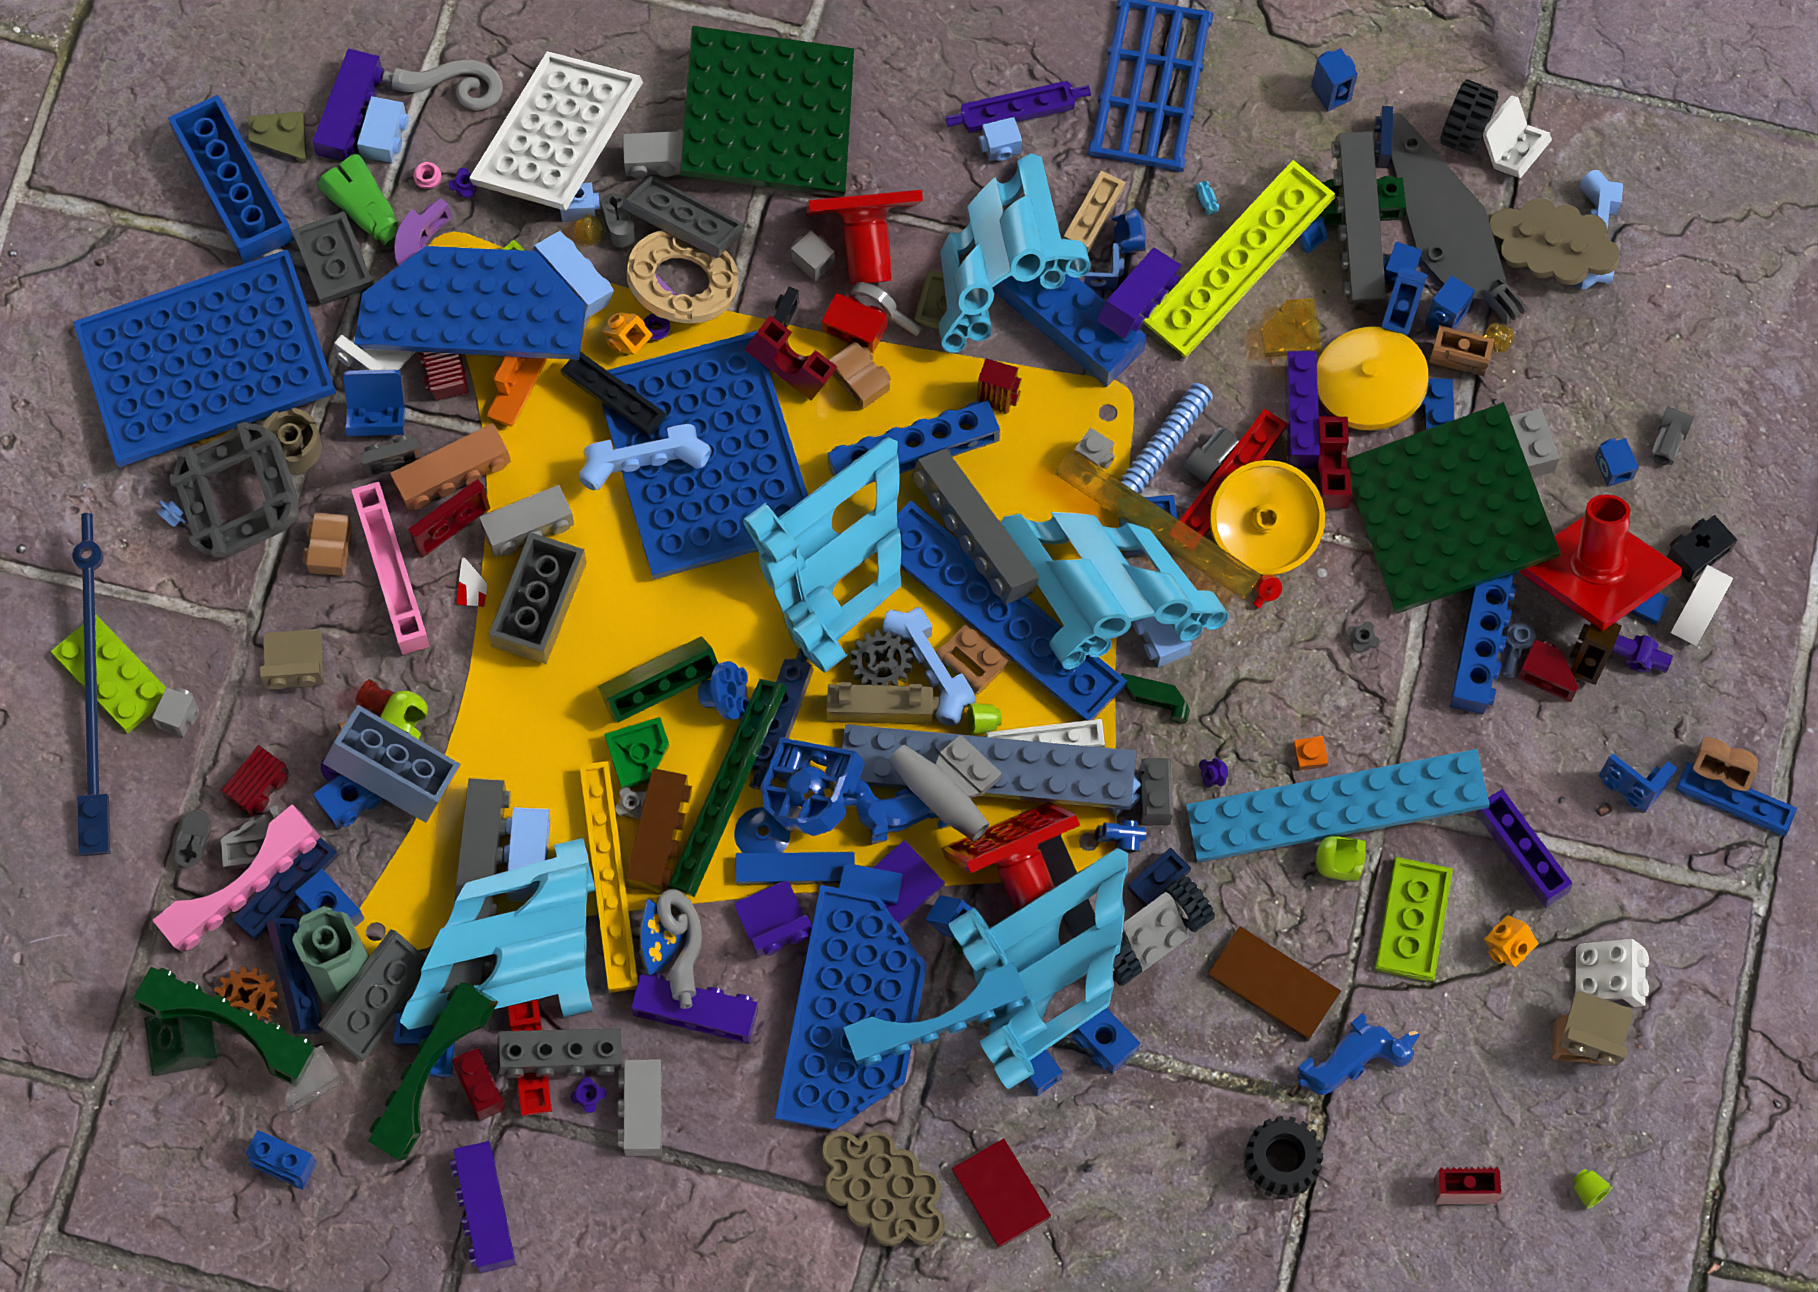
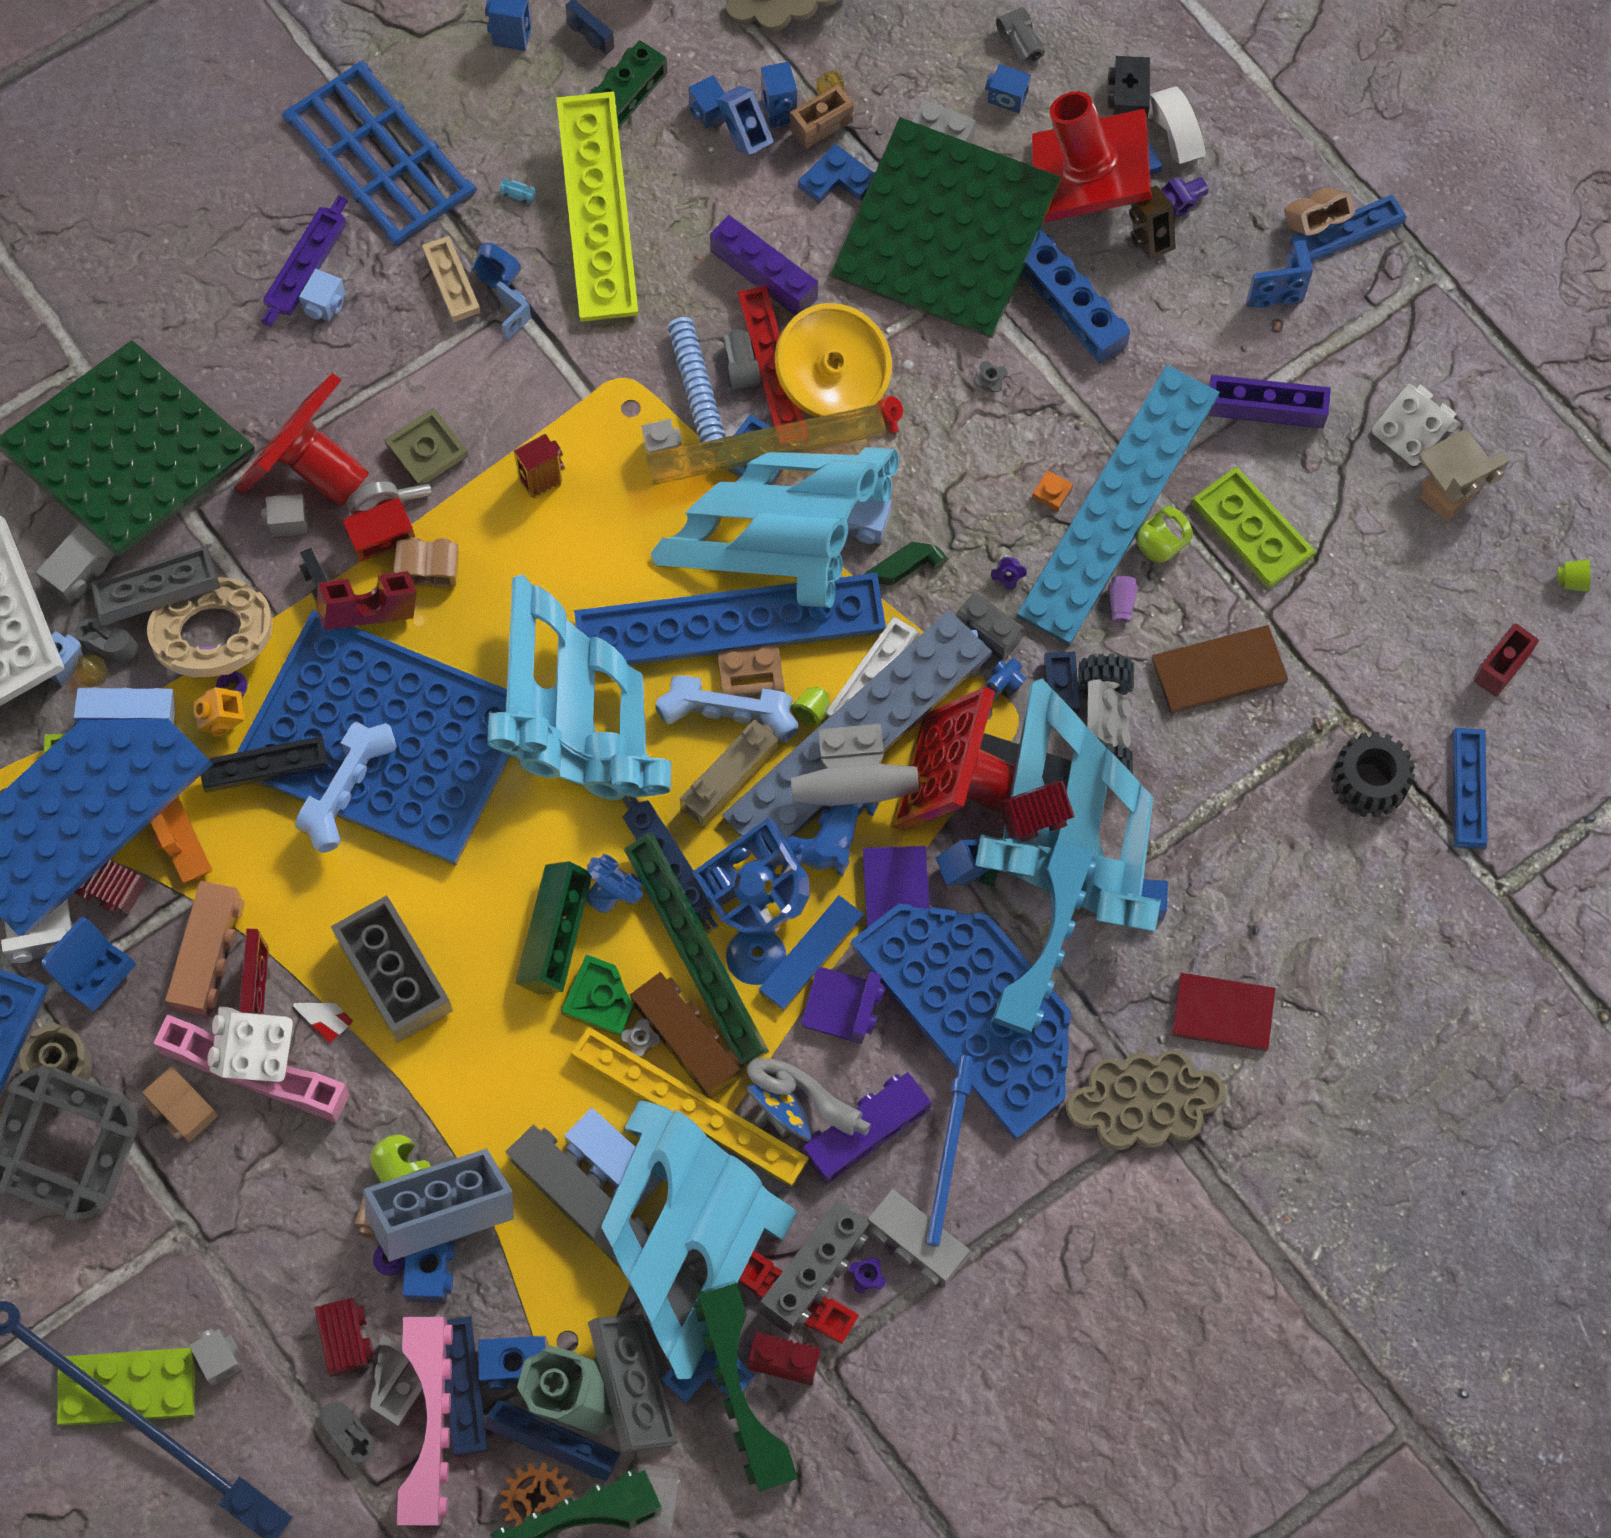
camera: 50 degrees left, 0 degrees up
medium blue plate [157,500,187,527] -> none
dark tan bracket [260,629,324,690] -> none
clear red wheel [355,679,395,717] -> none
dark grey plate [360,435,421,478] -> none
dark purple brick [450,1141,516,1273] -> none
light grey brick [479,485,574,557] -> none
blue brick [828,400,1000,485] -> none
blue tile [839,863,903,905] -> none
dark grey gear [850,630,913,686] -> none
dark grey brick [912,448,1040,605] -> none
medium azure panel [938,153,1091,353] -> none
blue brick [993,274,1147,387] -> none
blue brick [1072,1008,1140,1074] -> none
dark purple brick [1097,247,1181,339] -> none
clear yellow plate [1261,298,1322,358] -> none
blue animal [1297,1013,1420,1095] -> none
blue tile [1298,216,1328,254] -> none
yellow dish [1317,326,1429,431] -> none
dark red arch [1317,416,1351,509] -> none
dark grey brick [1331,131,1386,304] -> none
dark grey wing [1391,113,1528,326] -> none
light orange brick [1484,915,1539,968] -> none
sand blue plate [1503,623,1536,678] -> none
dark red slope [1518,639,1578,702] -> none
none -> white bracket [208,1007,293,1082]
none -> blue bar [926,1055,973,1247]
none -> dark red brick [998,781,1075,842]
none -> medium lavender cone [1108,576,1139,623]
none -> blue tile [1452,728,1487,849]

